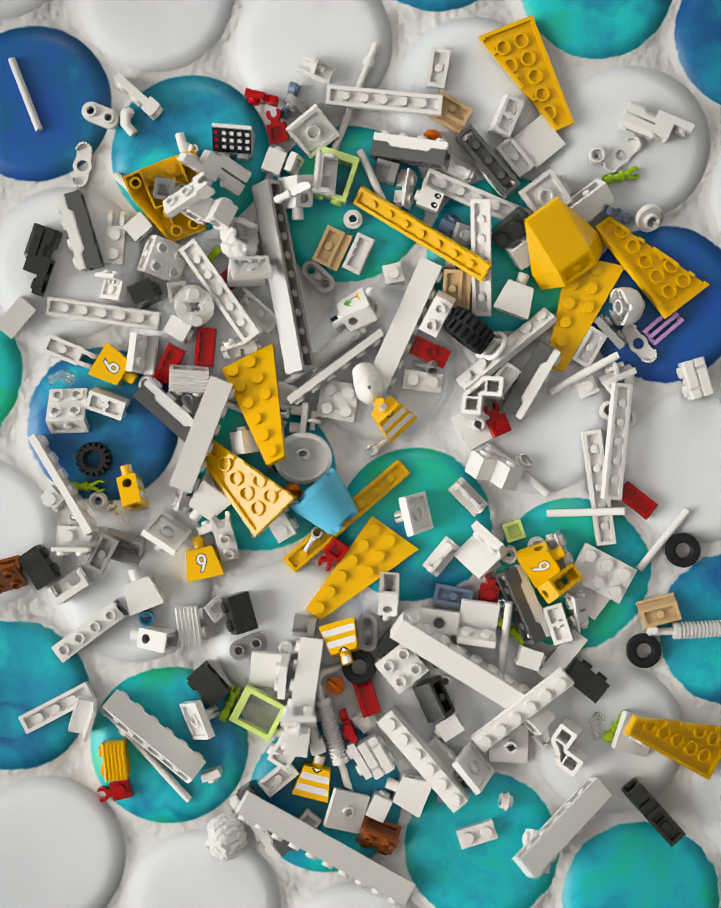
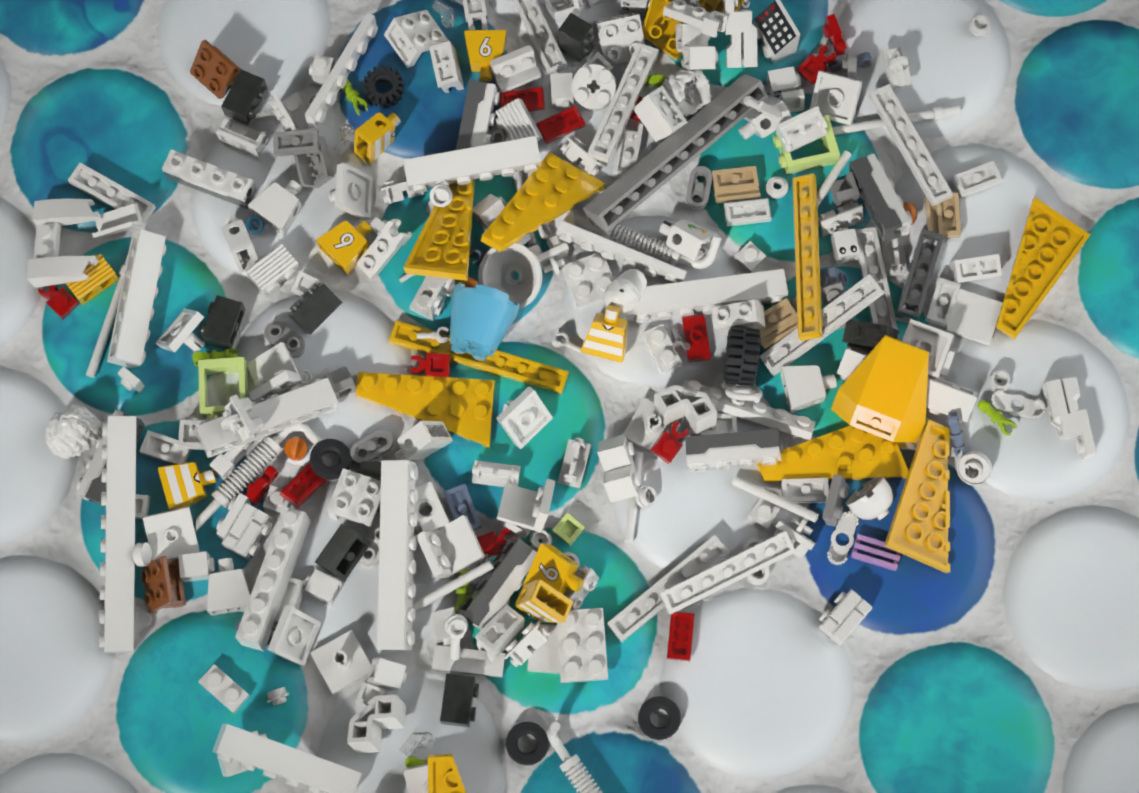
camera: 60 degrees right, 15 degrees down
white plate [89,492,108,511] -> none
white torso [189,474,231,522] -> none
yellow torso [319,617,359,666] -> none
white plate [471,667,574,752] -> none
white bar [546,507,625,517] -> none
white bar [636,508,690,572] -> none
tan plate [636,592,682,630] -> none
none -> white wedge [27,198,101,288]
none -> white tile [133,543,152,567]
none -> white plate [430,184,452,207]
none -> white plate [444,614,468,660]

